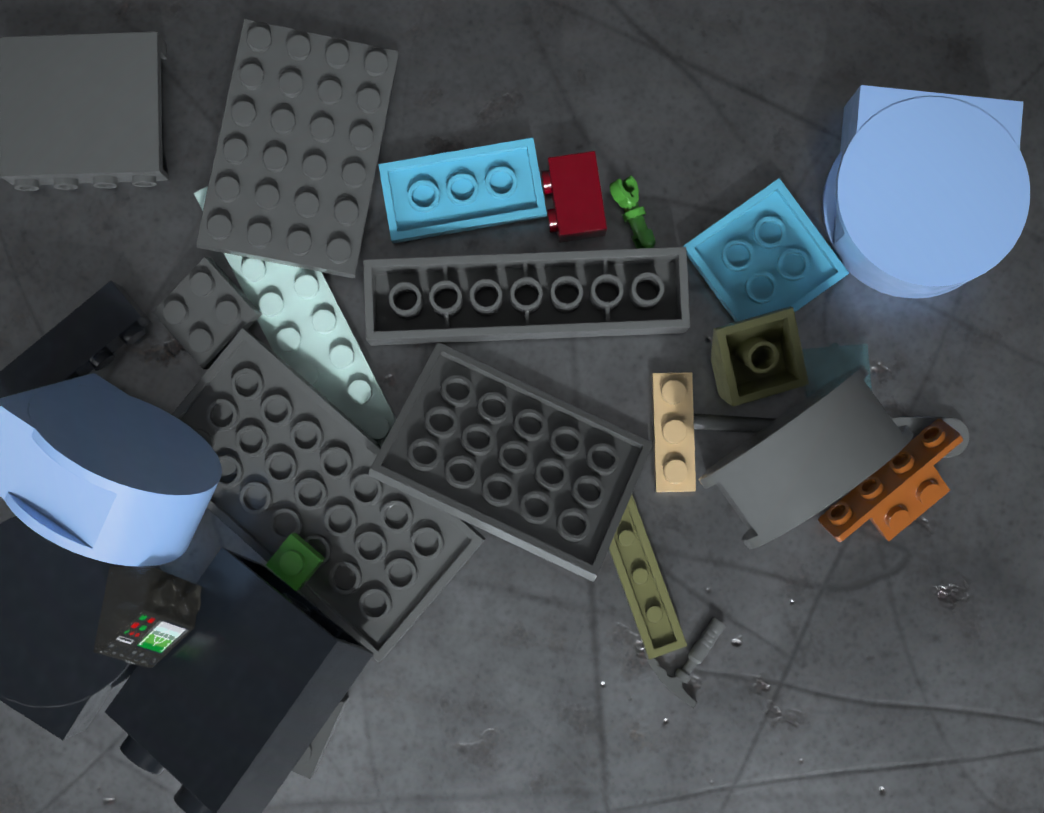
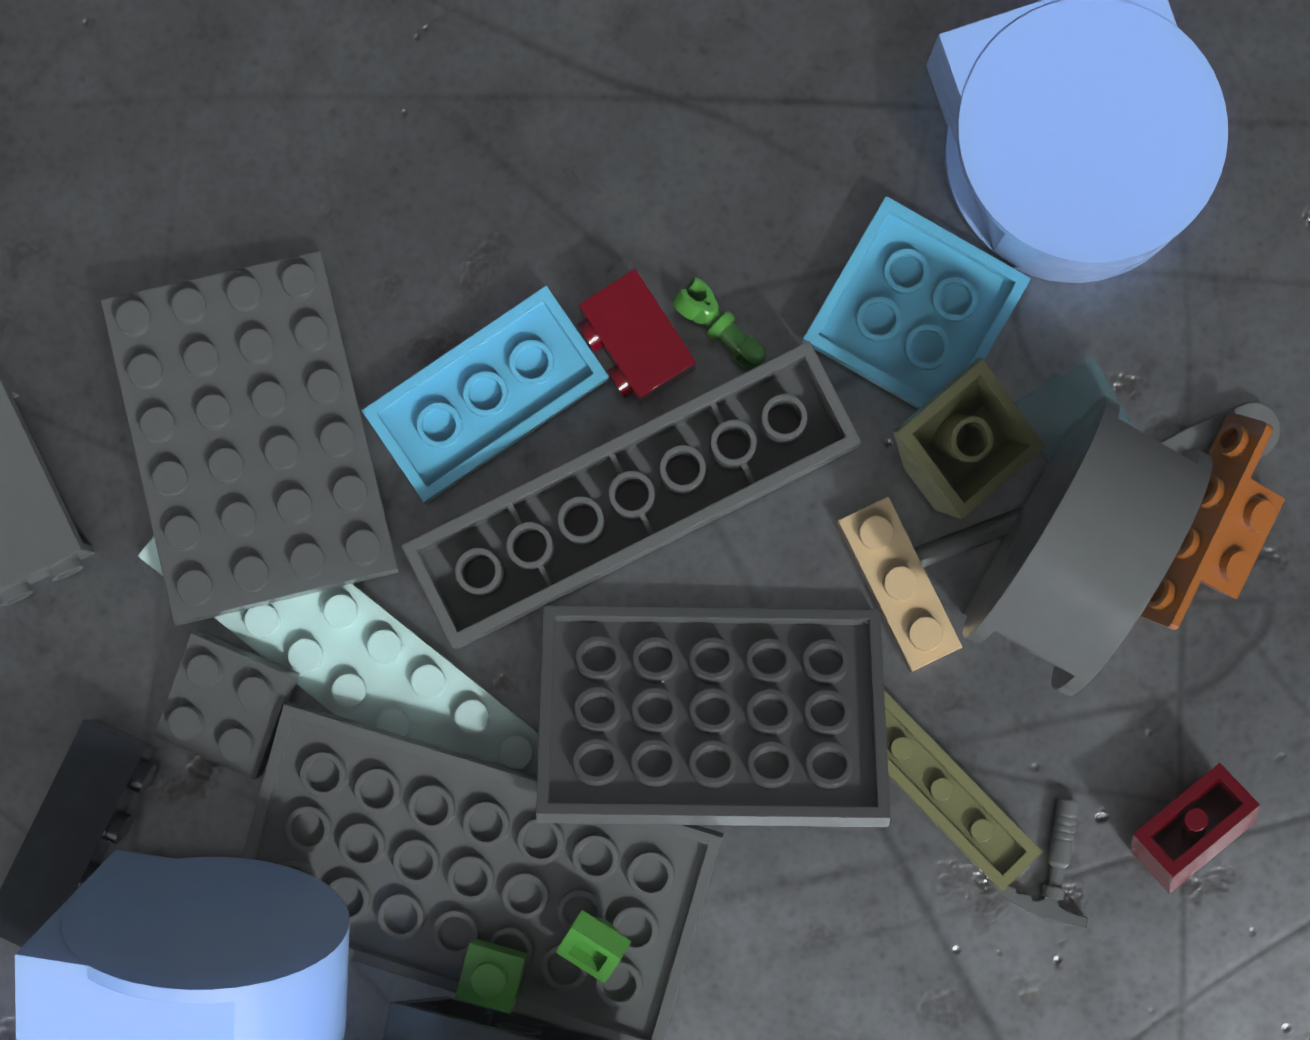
camera: 25 degrees left, 0 degrees up
none -> bright green plate [556,910,632,983]
none -> dark red brick [1131,762,1260,894]

